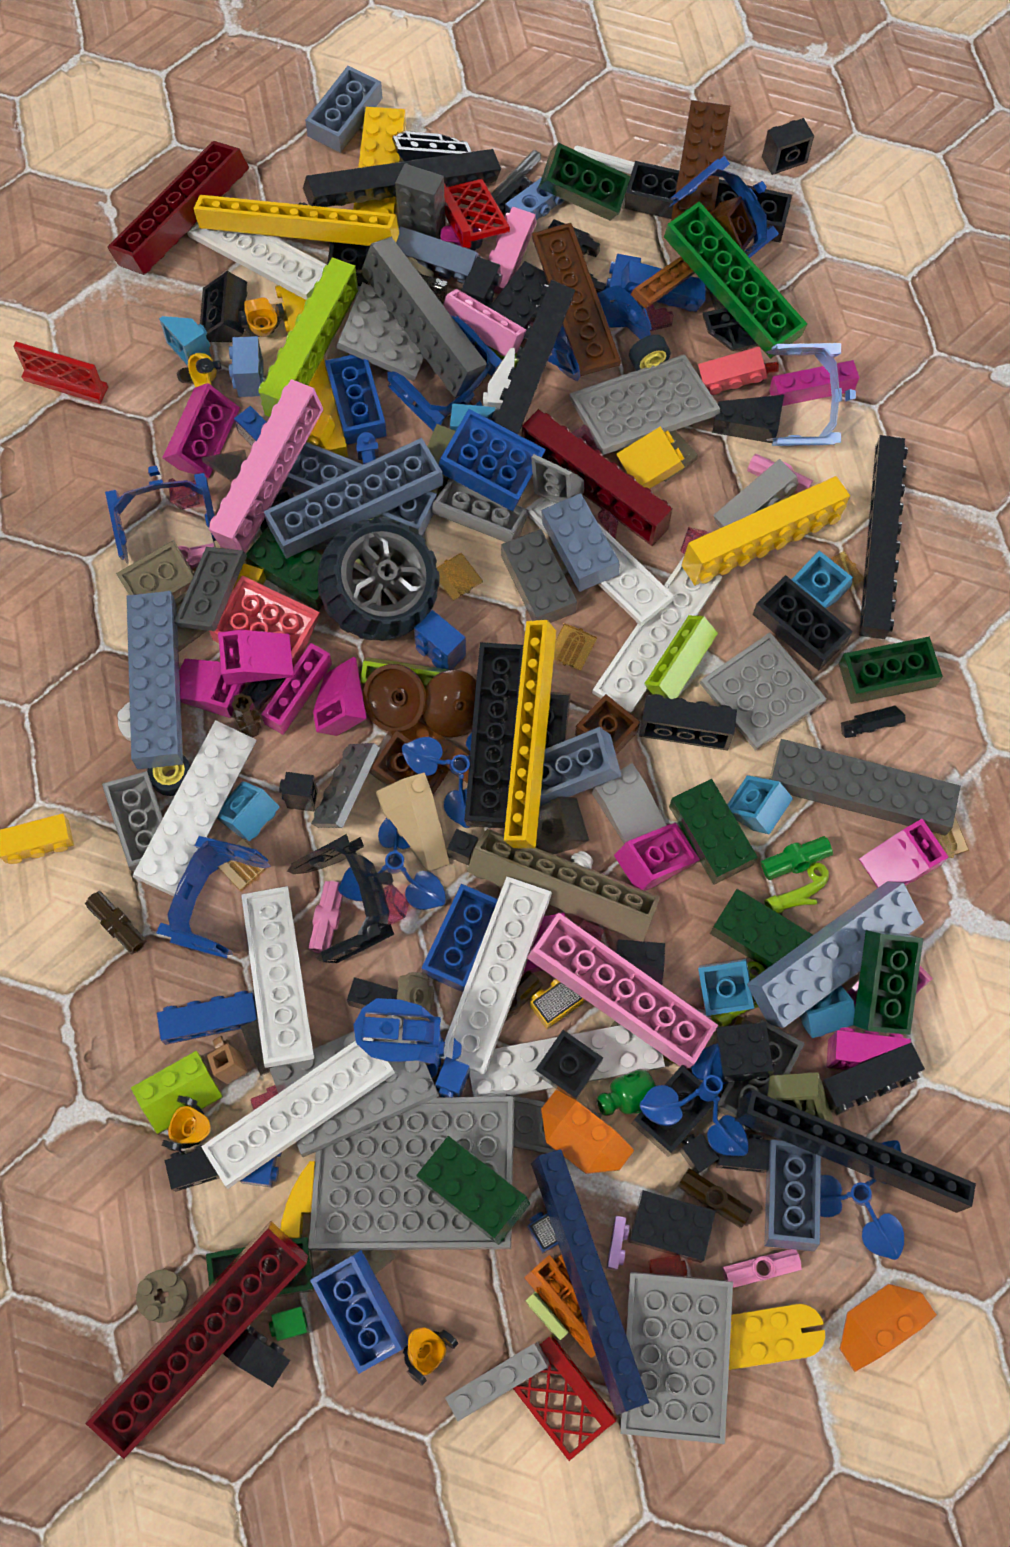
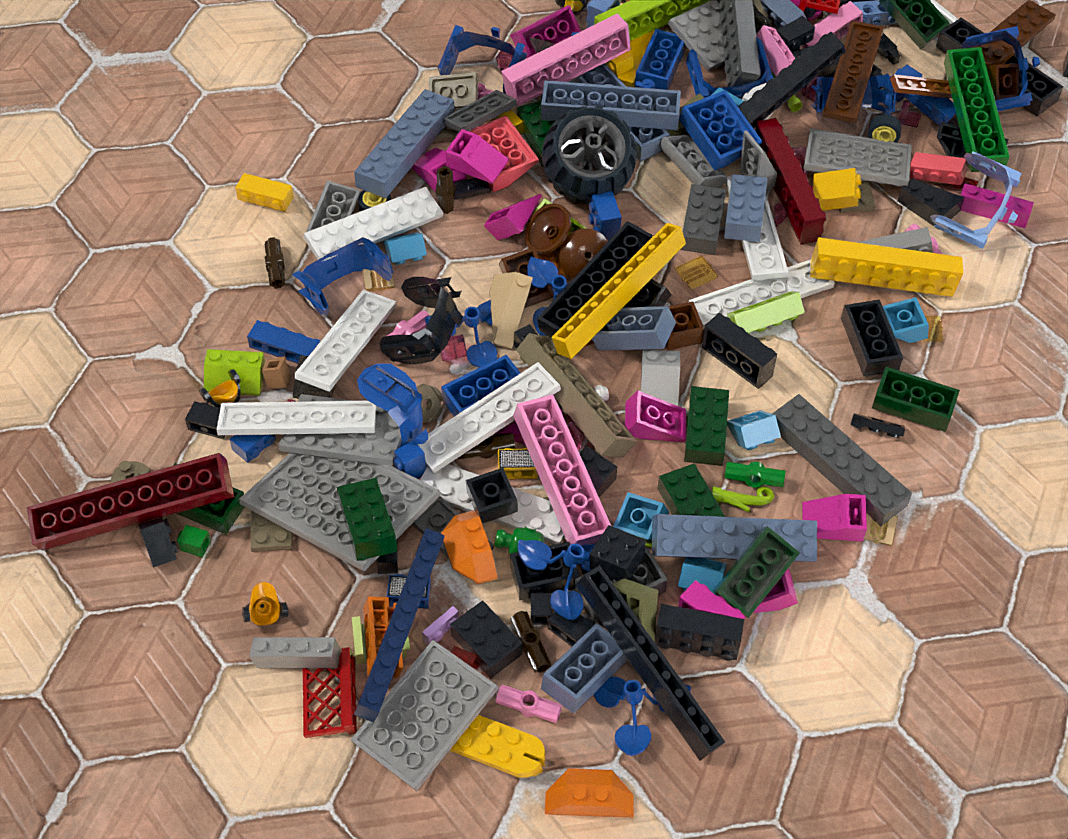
camera: 35 degrees right, 15 degrees down
dark pink brick [261,643,332,735] -> none
black brick [279,772,318,812] -> none
yellow slope [280,1161,315,1239] -> none
blue brick [310,1250,408,1374] -> none
dark grey plate [311,743,380,828] -> none
clear yellow piece [437,553,483,601] -> none
clear smoke slope [536,797,589,854] -> none
light grey plate [700,633,826,751] -> none
black brick [859,435,908,639] -> none

